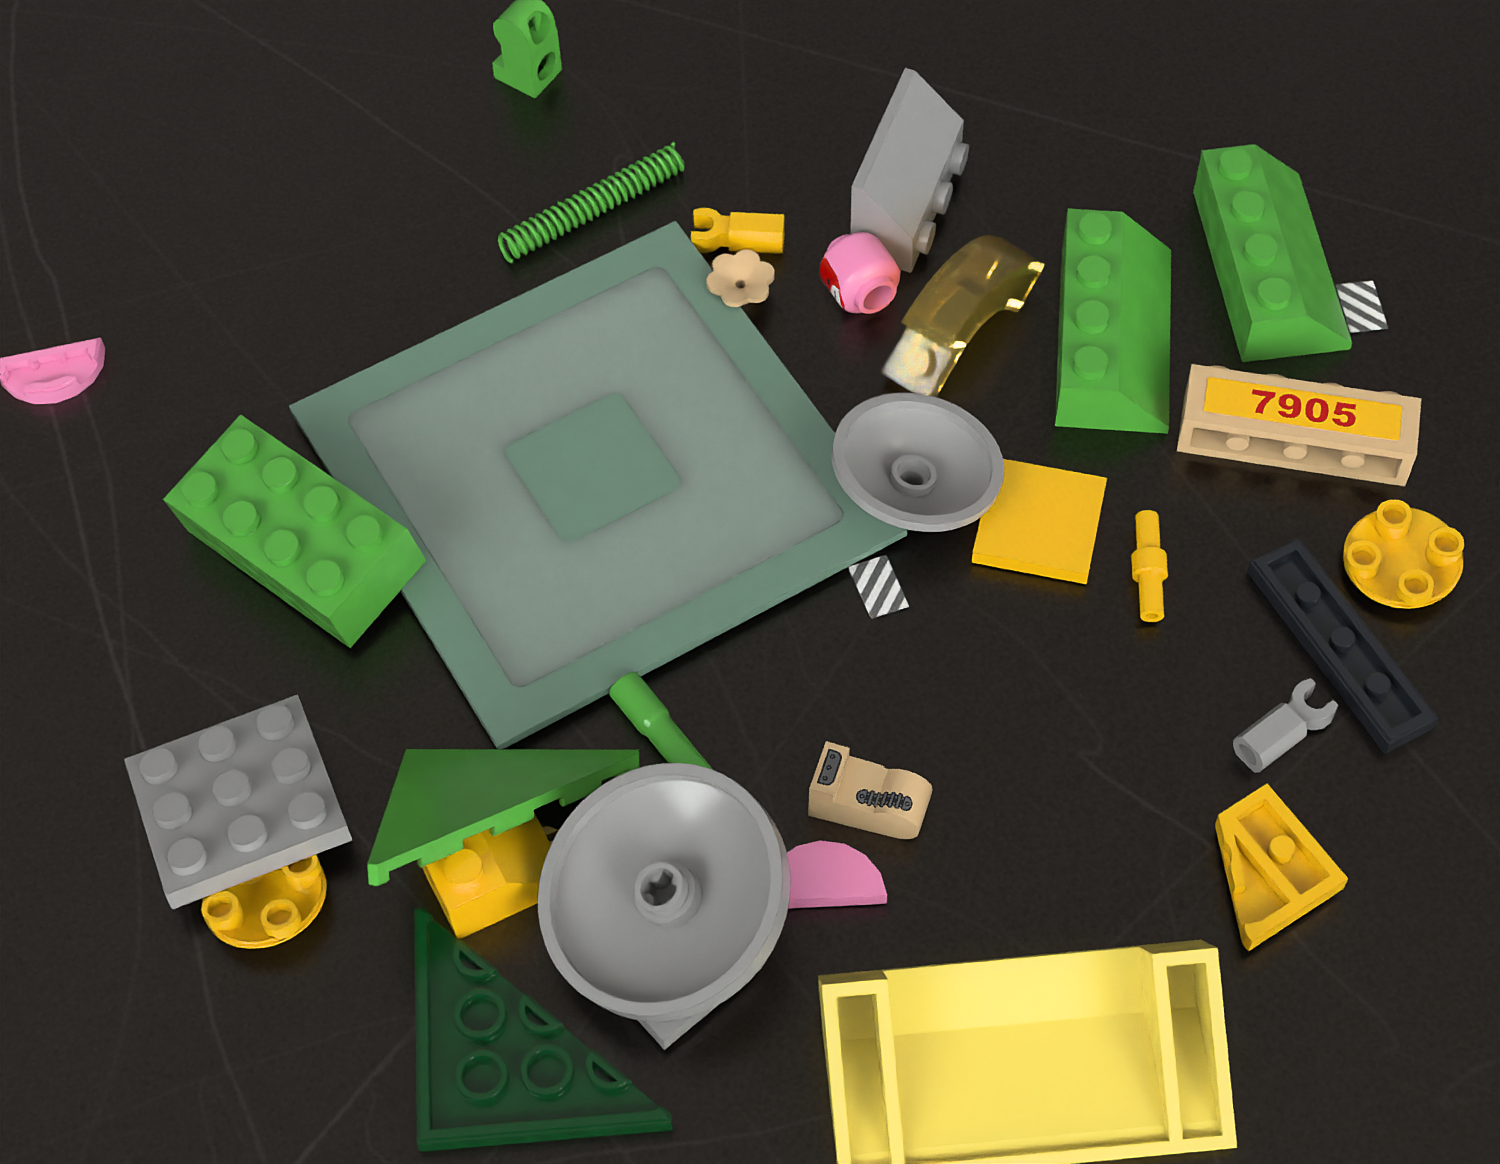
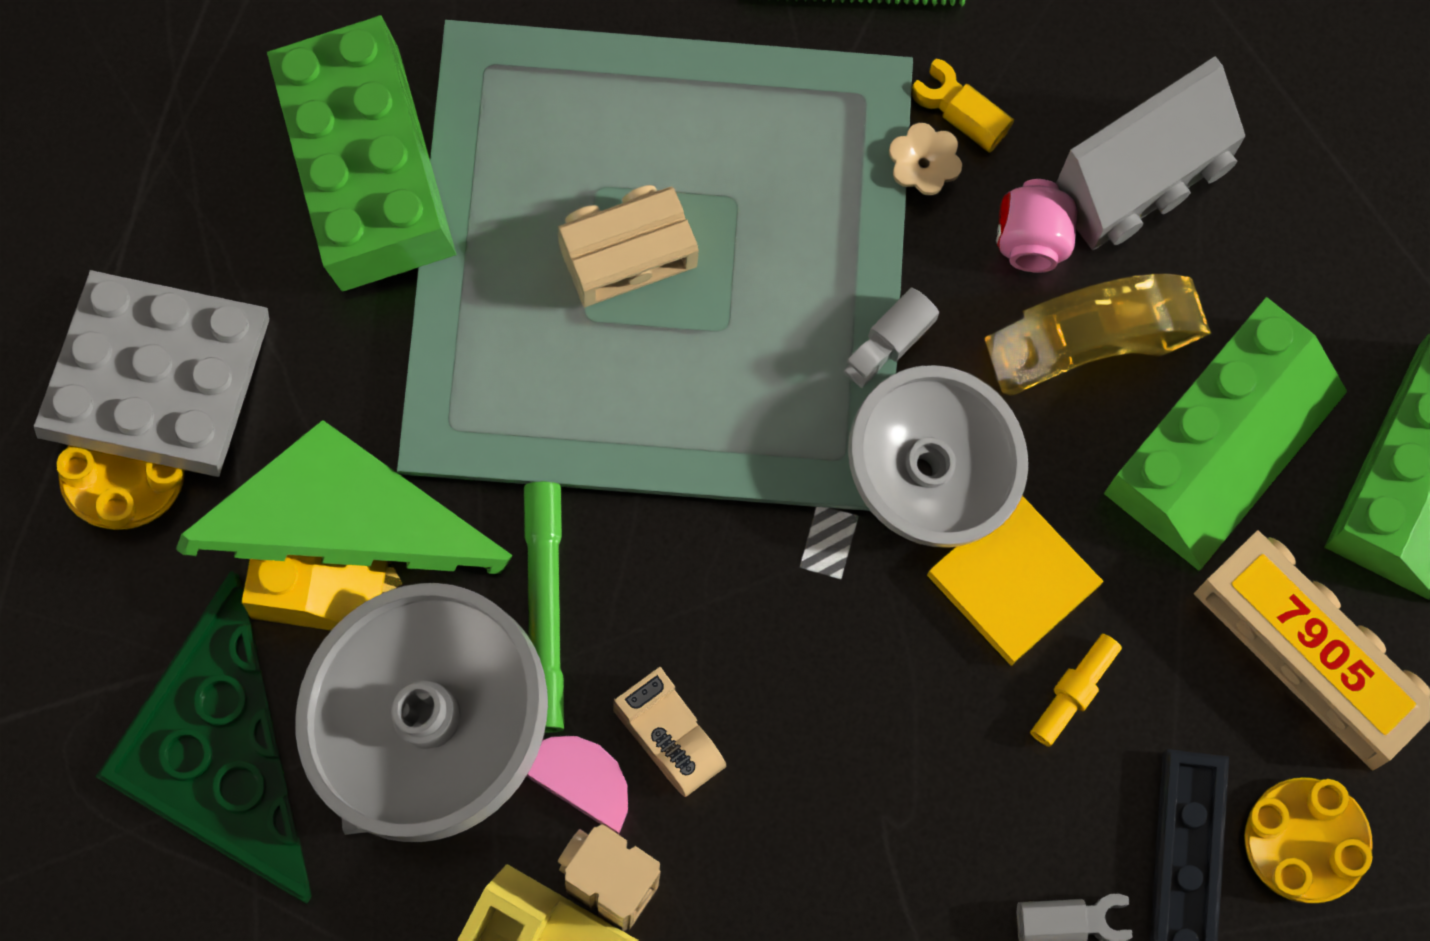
camera: 25 degrees right, 15 degrees up
none -> tan brick [558,185,699,308]
none -> tan brick [558,824,661,932]
none -> light grey bar [844,287,940,388]

